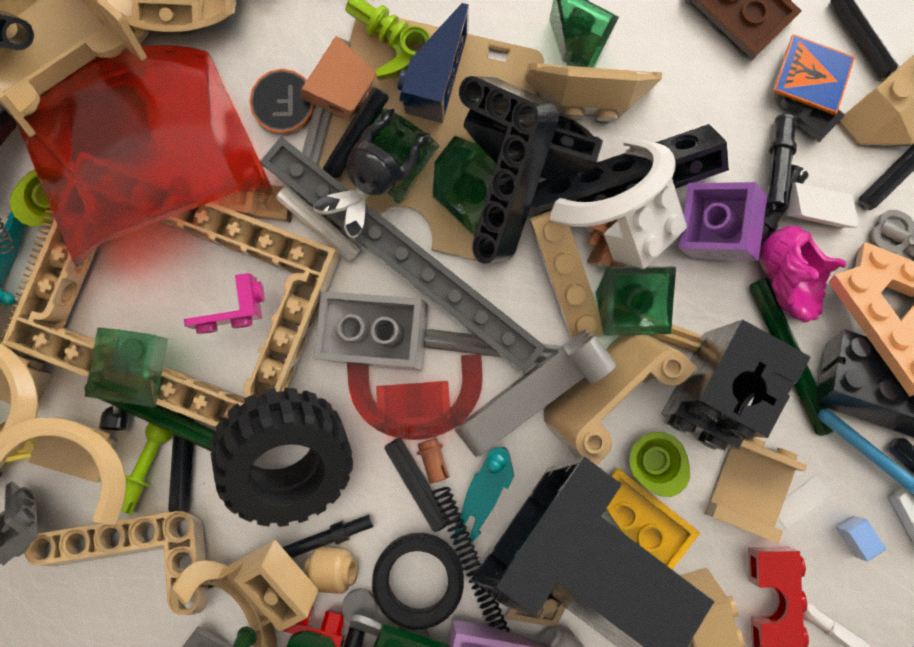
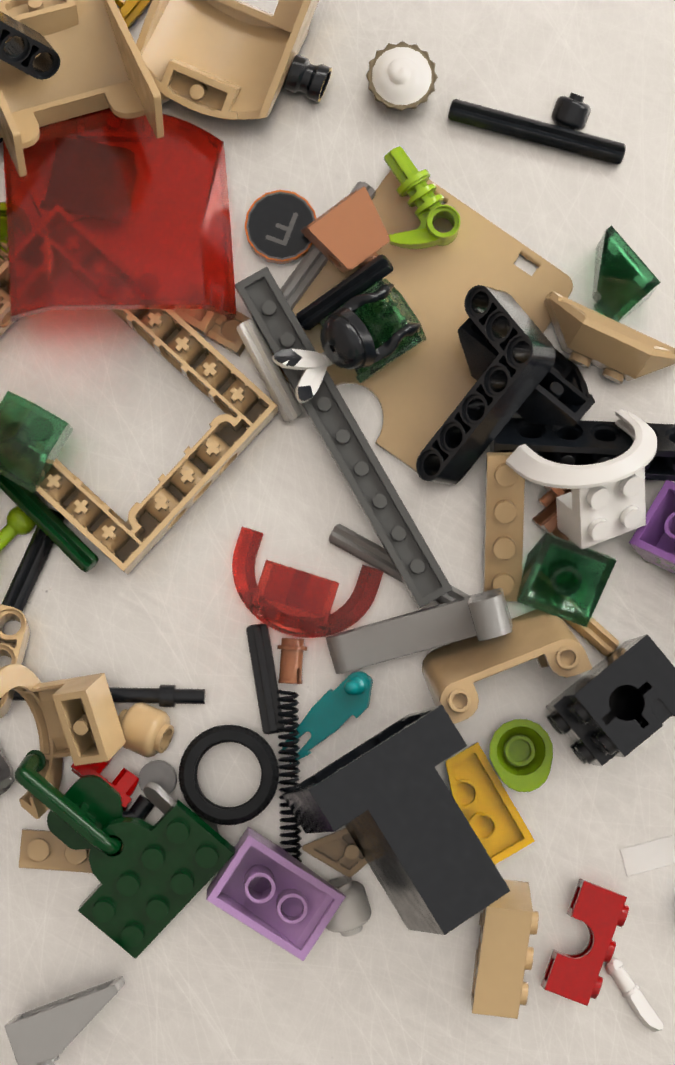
camera: 15 degrees right, 0 degrees up
dark pink bracket [184,273,265,334] -> none
black tyre [210,388,353,527] -> none
light grey slope [314,291,428,371] -> none
dark blue slope [397,3,469,123] -> none
clear green slope [433,136,515,236] -> none
tan panel [704,437,807,544] -> none

